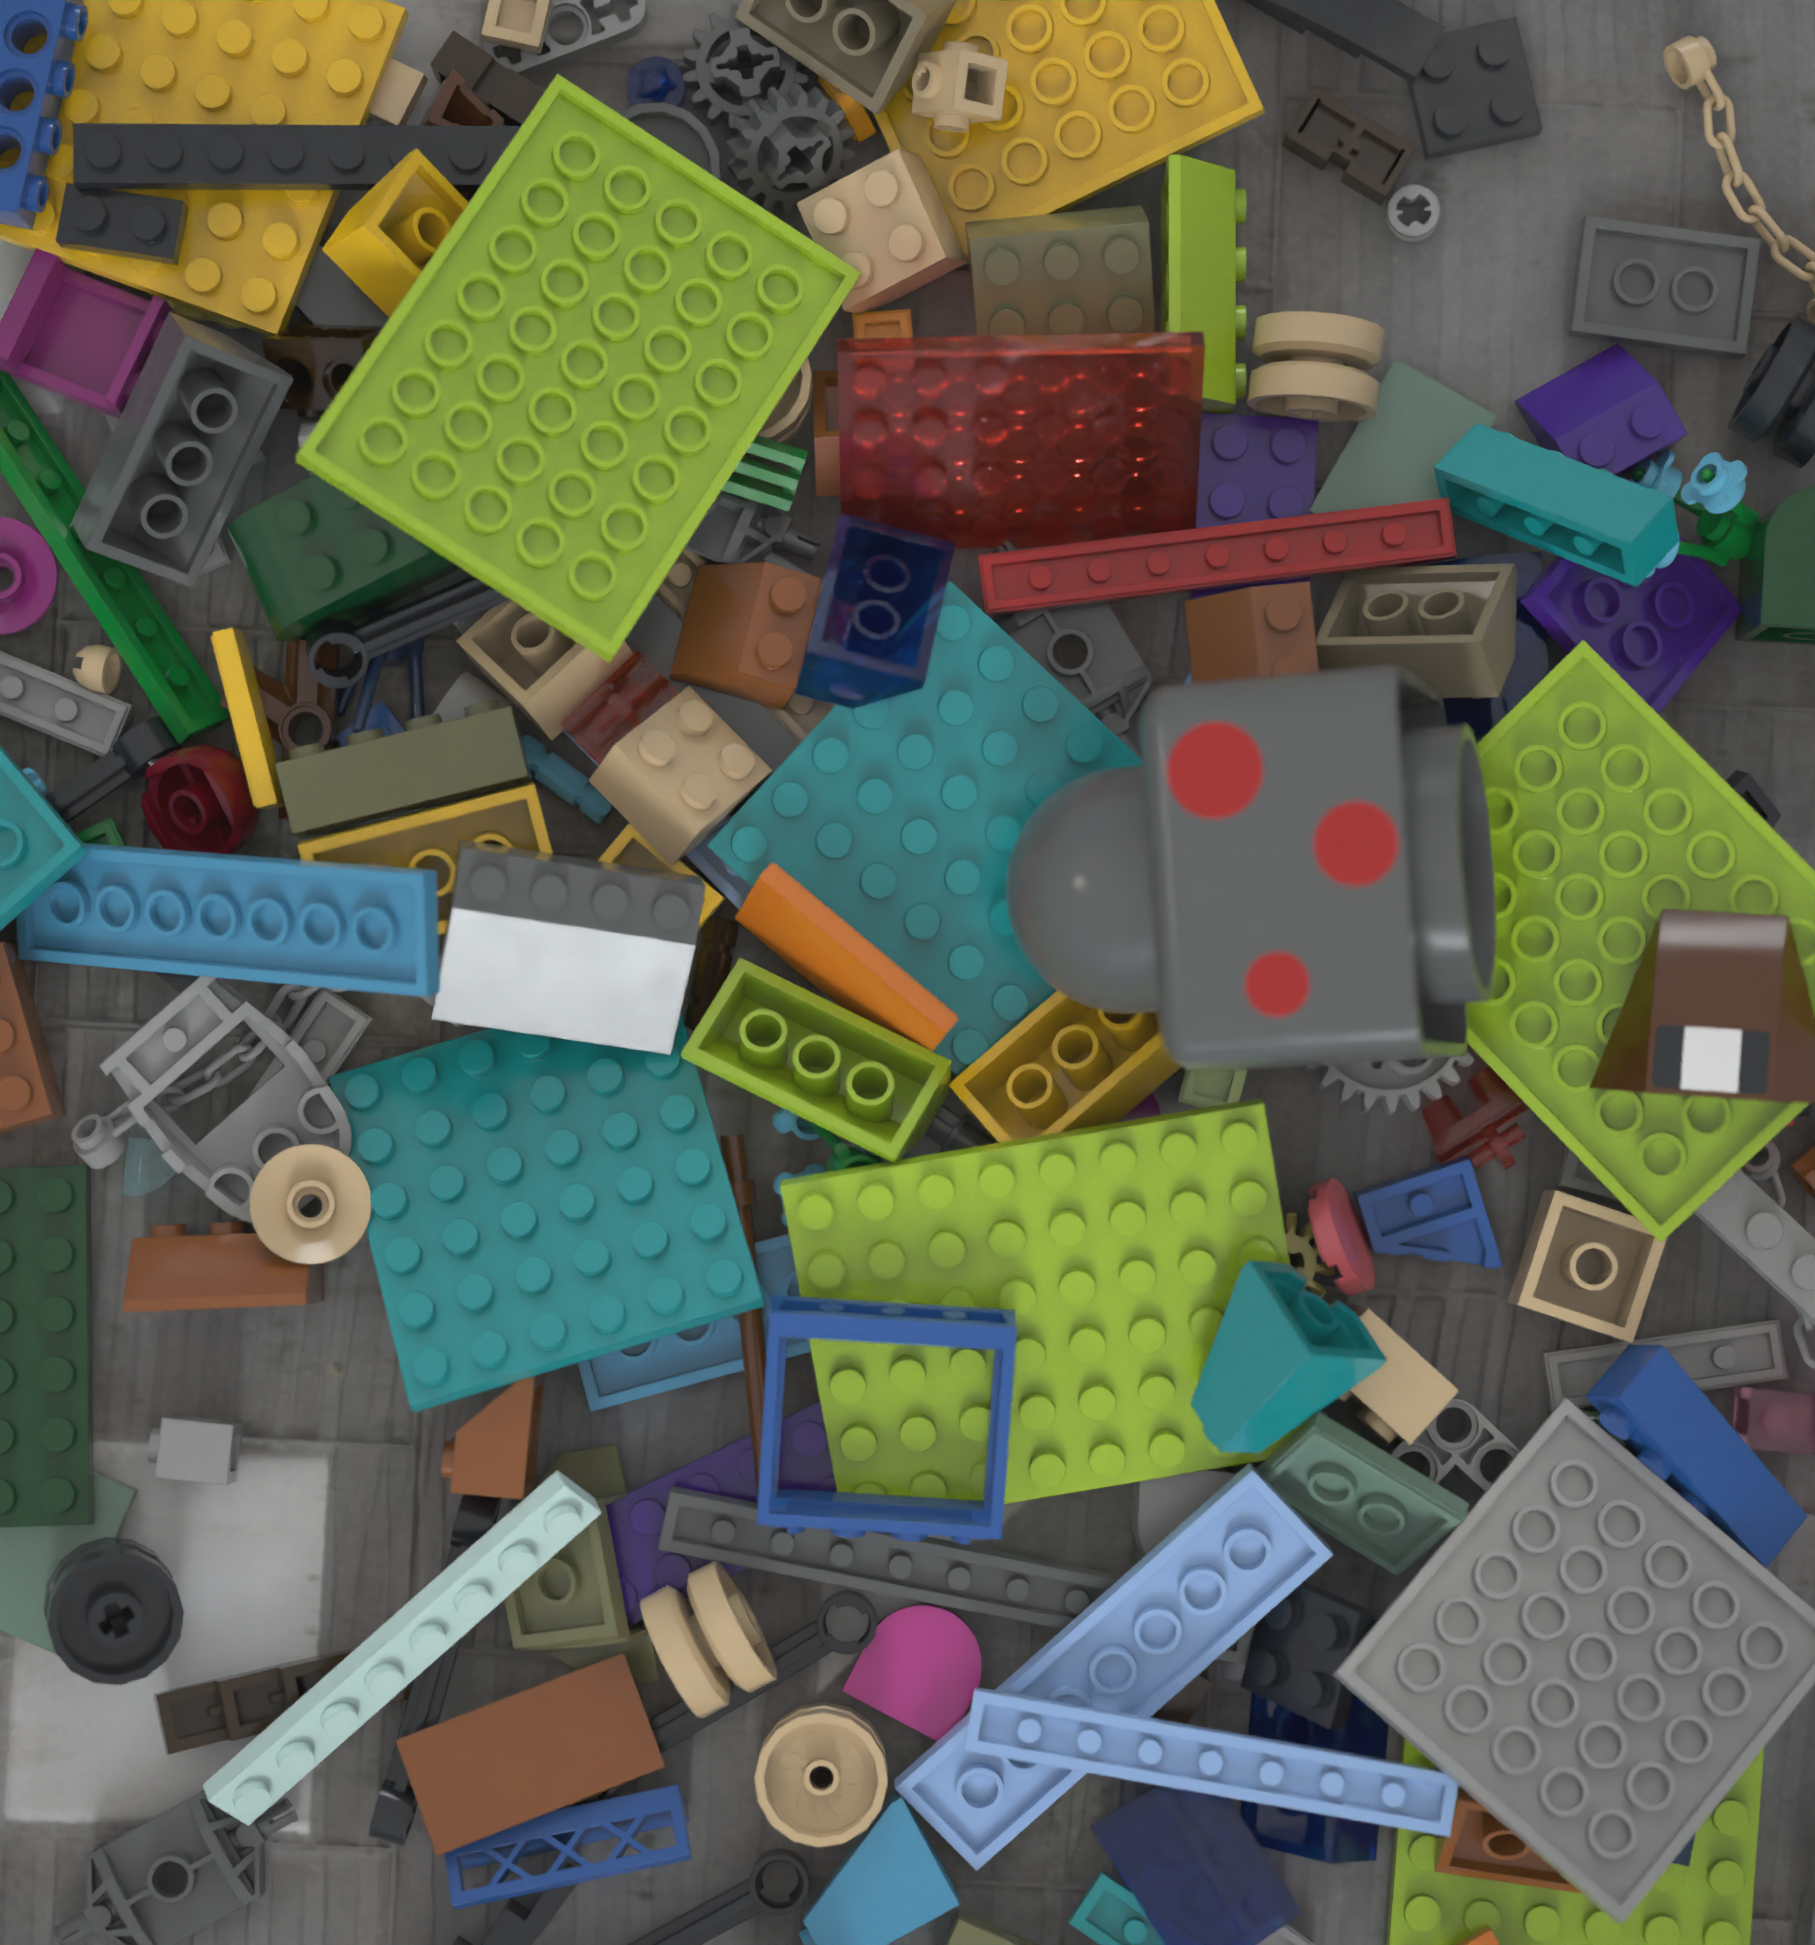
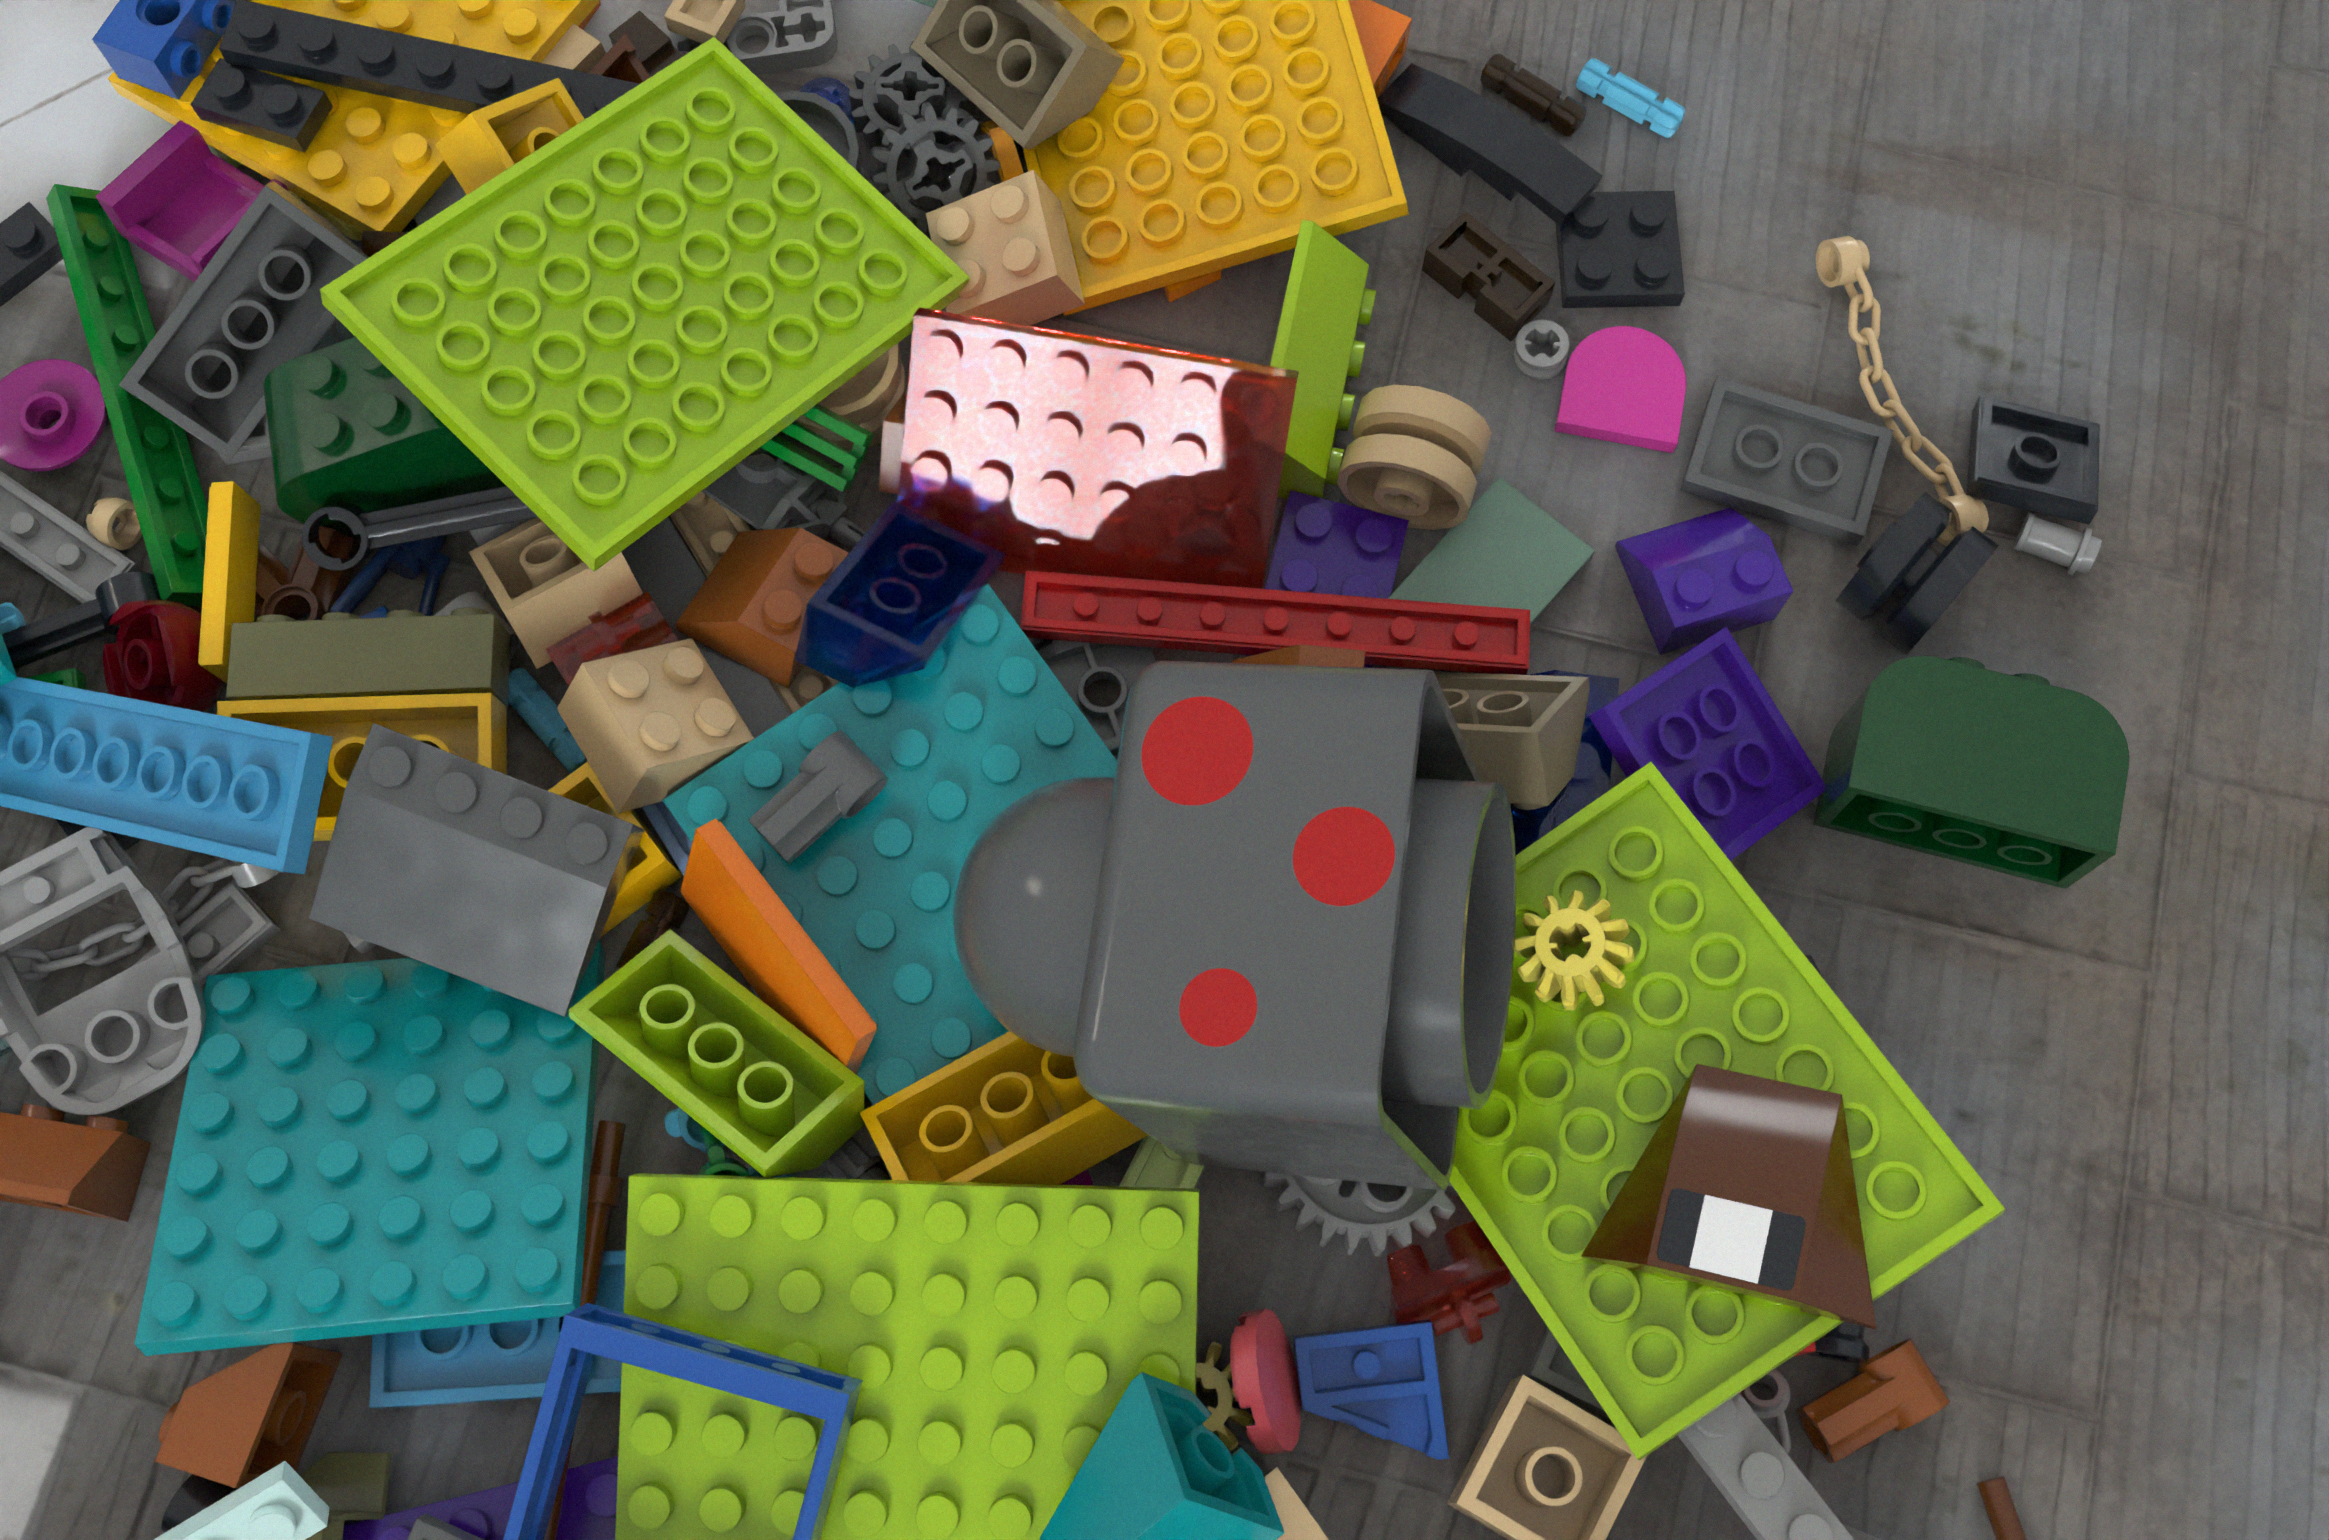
camera: 15 degrees right, 15 degrees down
tan dish [249,1144,372,1265] -> none
tan brick [911,41,1008,132] -> none
olive brick [965,205,1156,356] -> none
teal brick [1434,423,1679,587] -> none
plant [1630,449,1759,578] -> none
none -> dark grey piece [748,730,889,865]
none -> light yellow gear [1514,890,1635,1011]
none -> dark pink tile [1554,326,1686,453]

